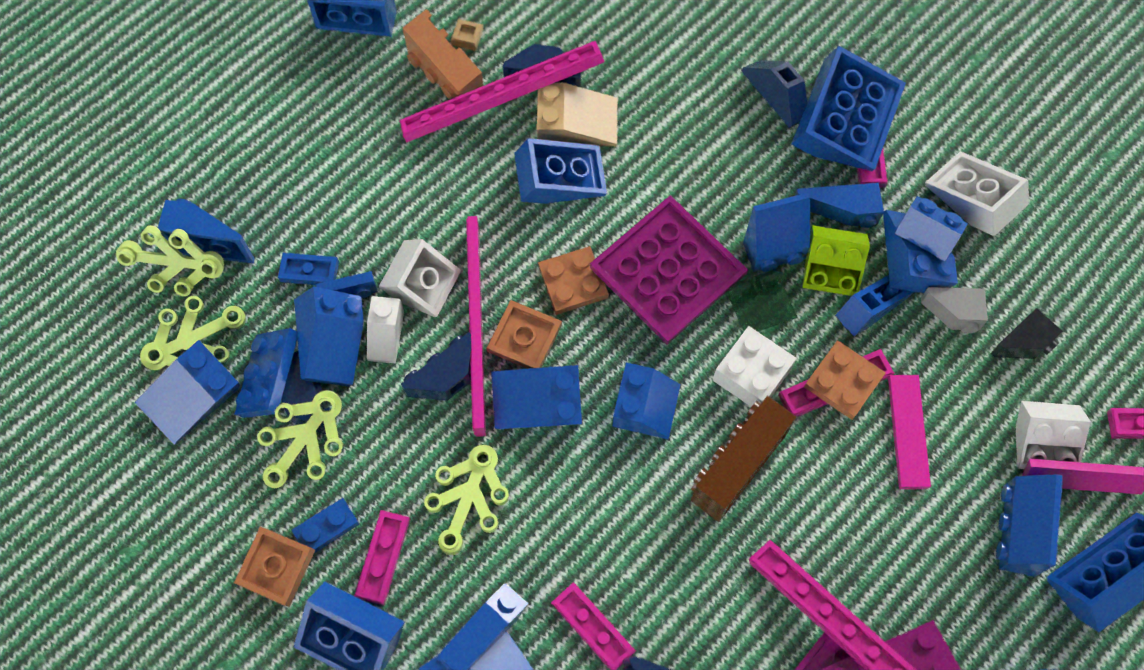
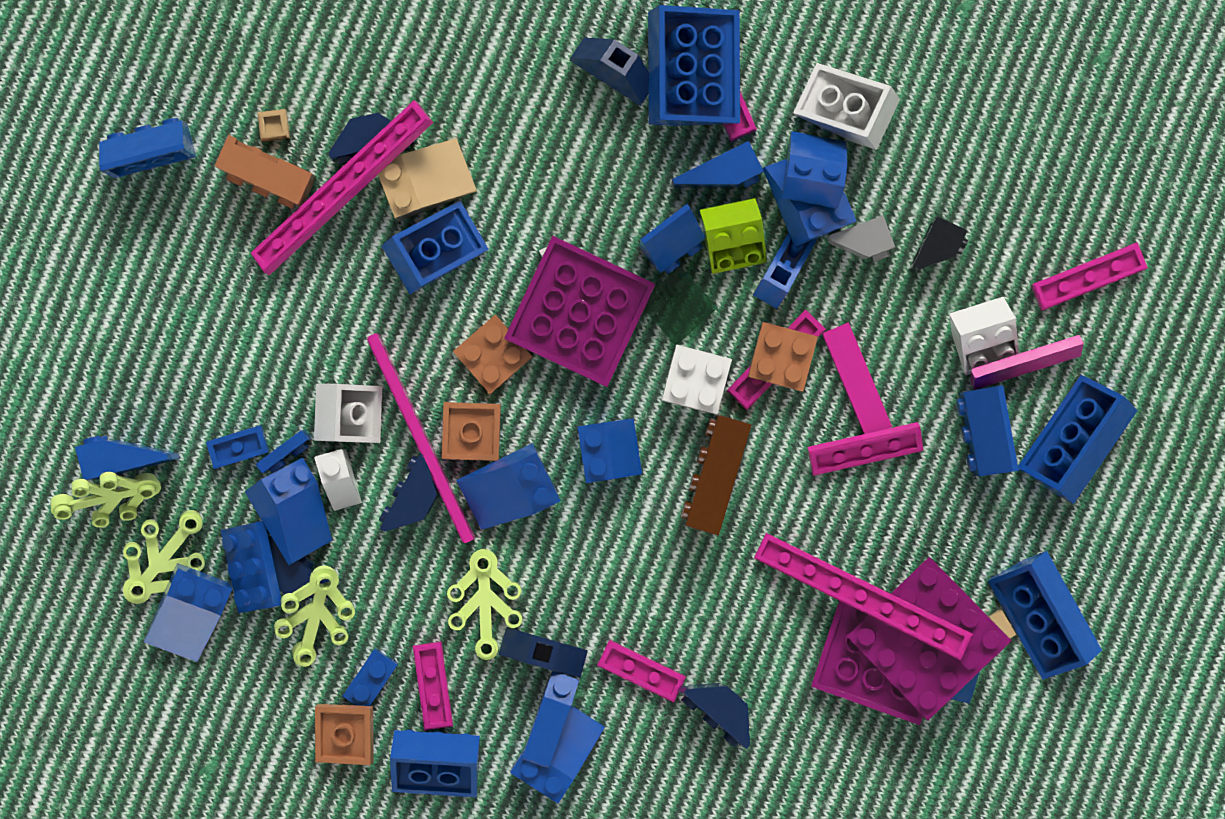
camera: 25 degrees left, 20 degrees up
none -> dark blue slope [498,627,588,678]
none -> dark pink tile [807,422,924,476]

